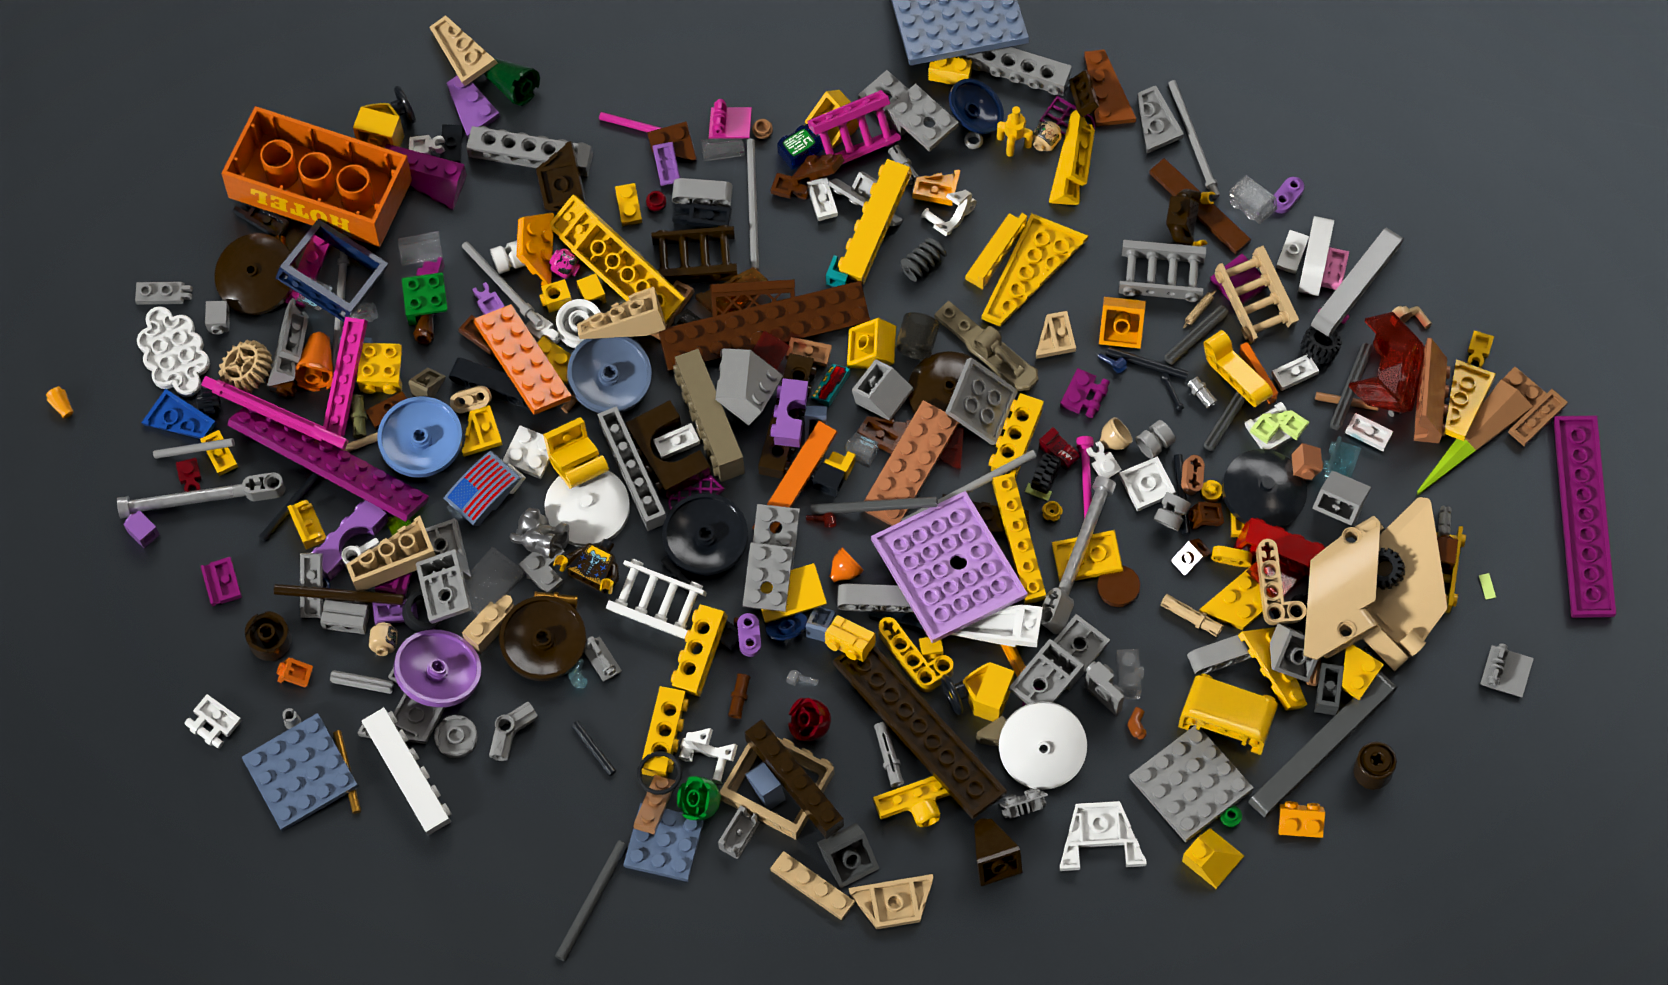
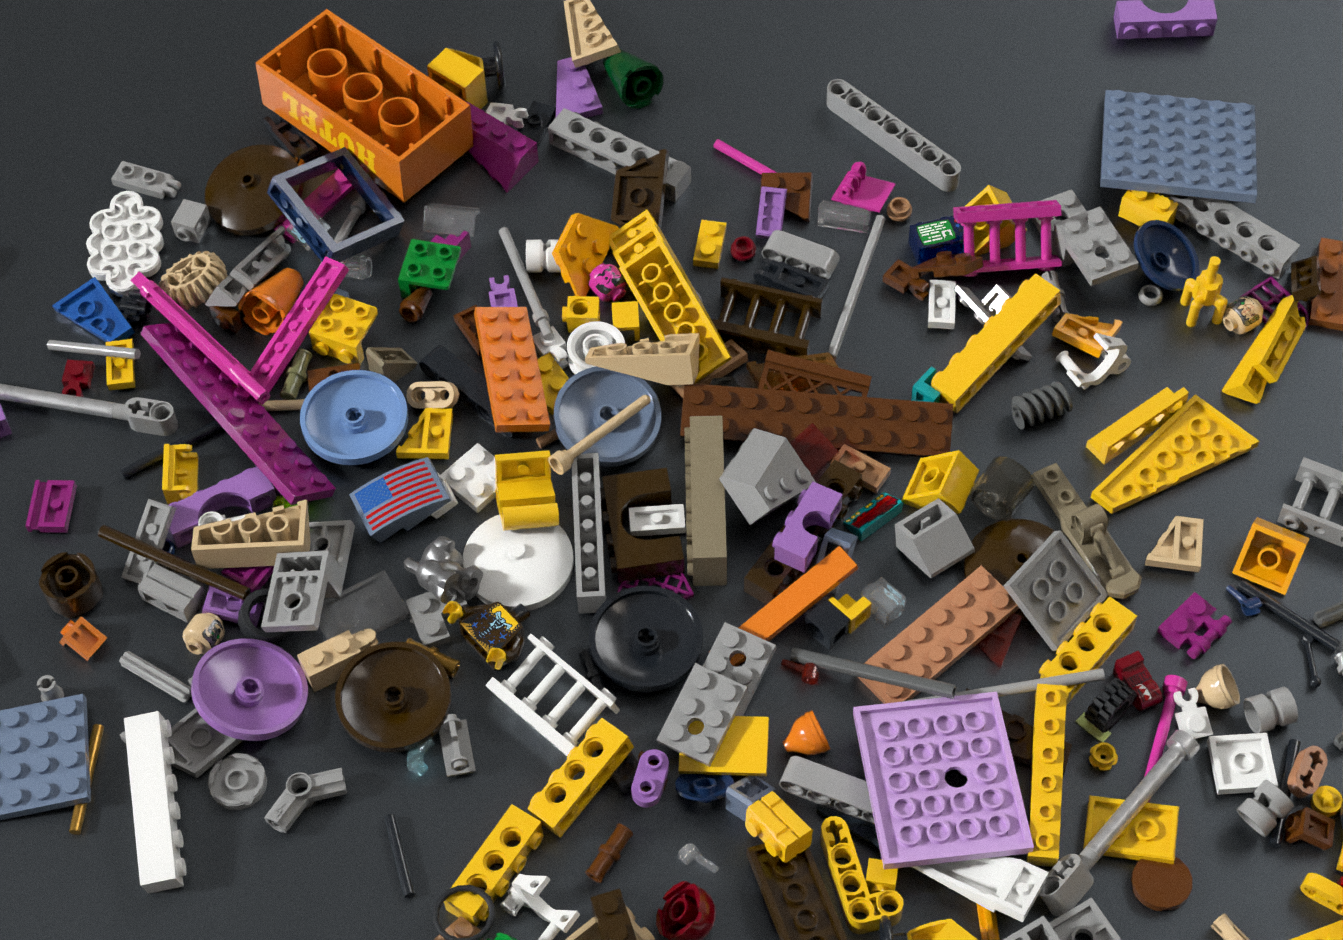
camera: 20 degrees right, 10 degrees down
reddish brown wing [856,416,911,454] -> none
bracket [1171,538,1212,575] -> none
none -> tan piece [548,395,651,475]
none -> light grey beam [826,79,961,192]

